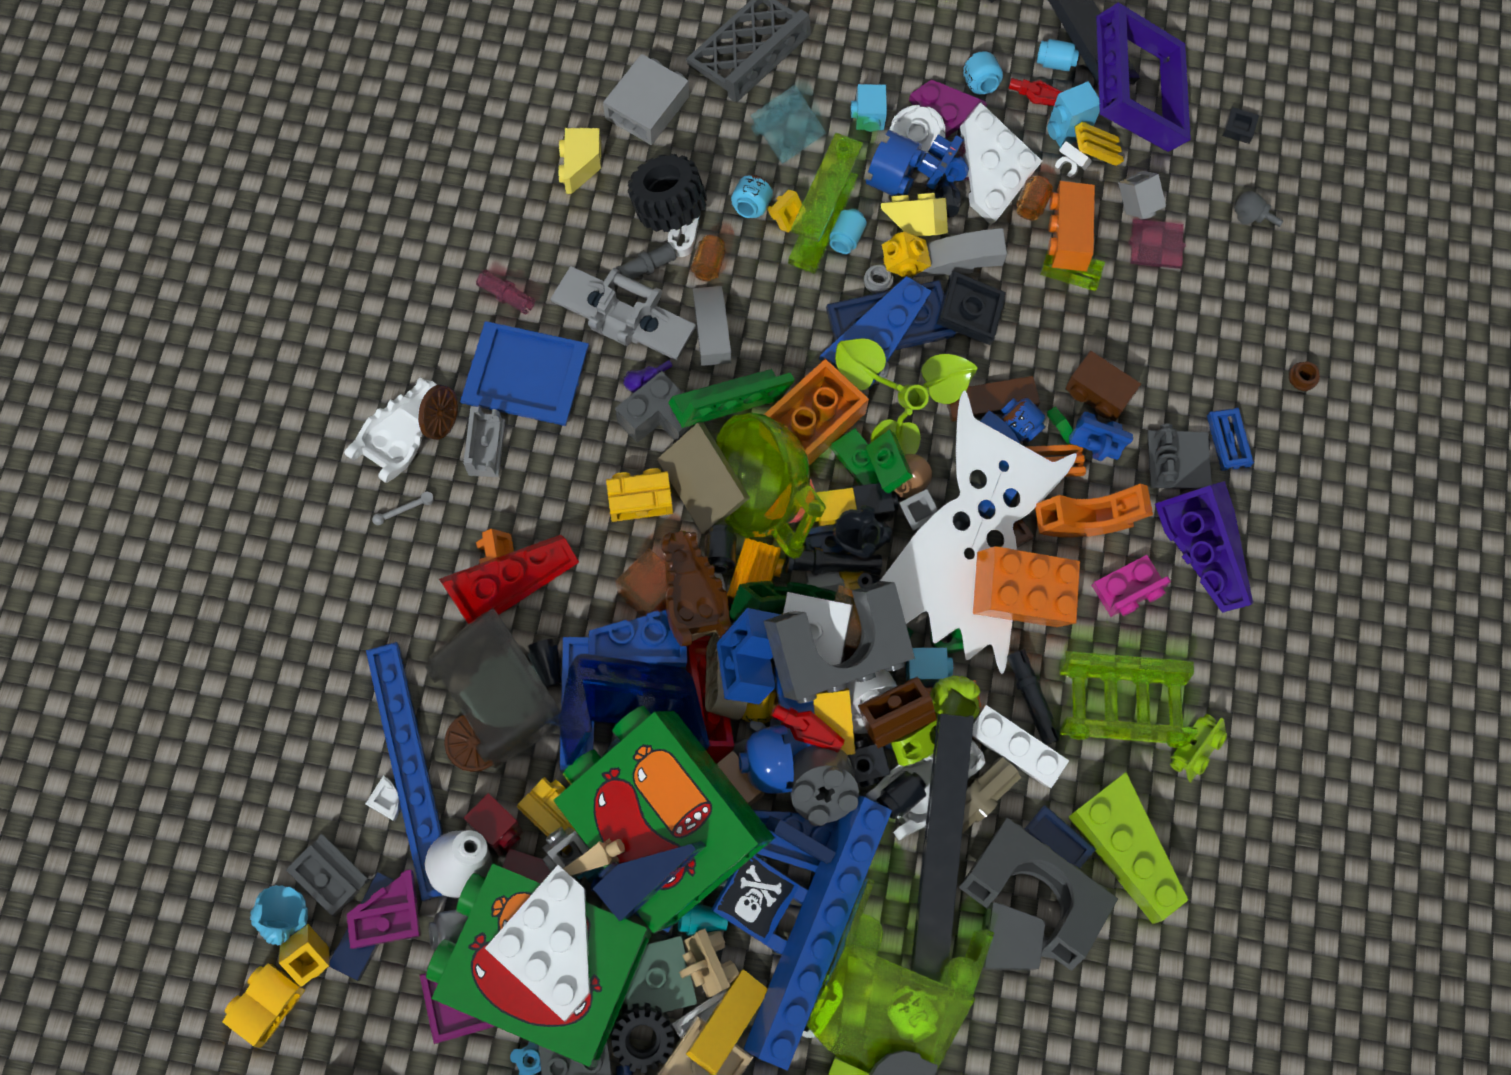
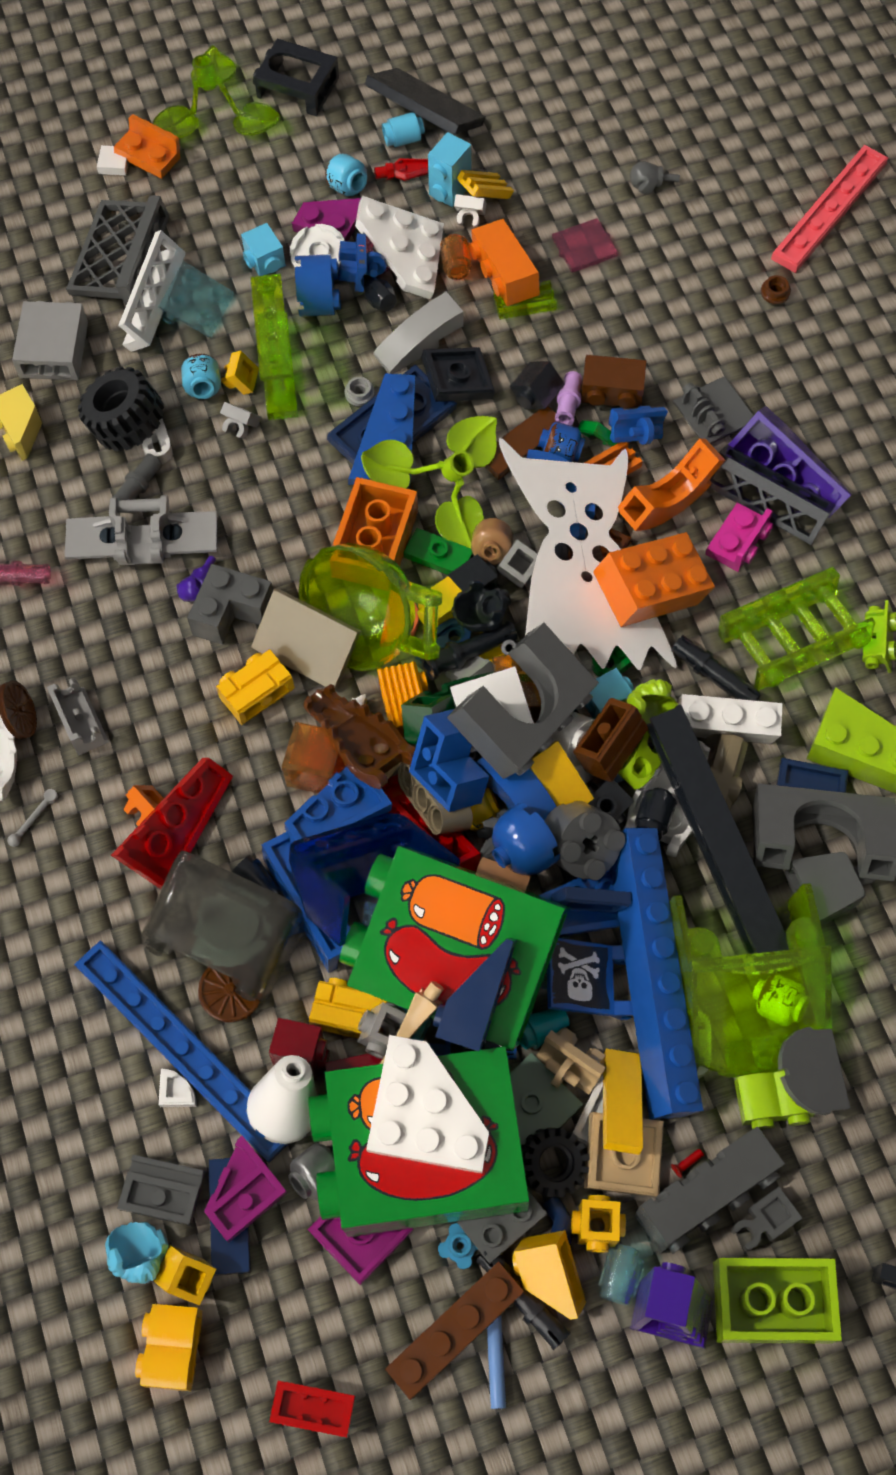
camera: 25 degrees left, 5 degrees down
blue piece [460,321,589,426] -> none
green fence [668,369,795,428] -> none
clear orange brick [691,235,726,281] -> none
light grey slope [693,286,731,366] -> none
black brick [704,525,737,574] -> none
red piece [771,704,845,752] -> none
medium azure brick [829,209,867,254] -> none
green plate [865,429,913,494] -> none
light yellow slope [881,193,948,236] -> none
yellow brick [882,231,931,278] -> none
dark purple window [1096,2,1191,152] -> none
light grey brick [1118,171,1166,219] -> none
blue tile [1207,408,1254,471] -> none
black tile [1222,107,1259,144] -> none
none -> white fence [118,230,186,352]
none -> light grey tile [220,402,262,439]
none -> black brick [509,361,565,409]
none -> lavender pin [555,371,583,426]
none -> black fence [709,444,836,545]
none -> coral tile [771,145,888,273]

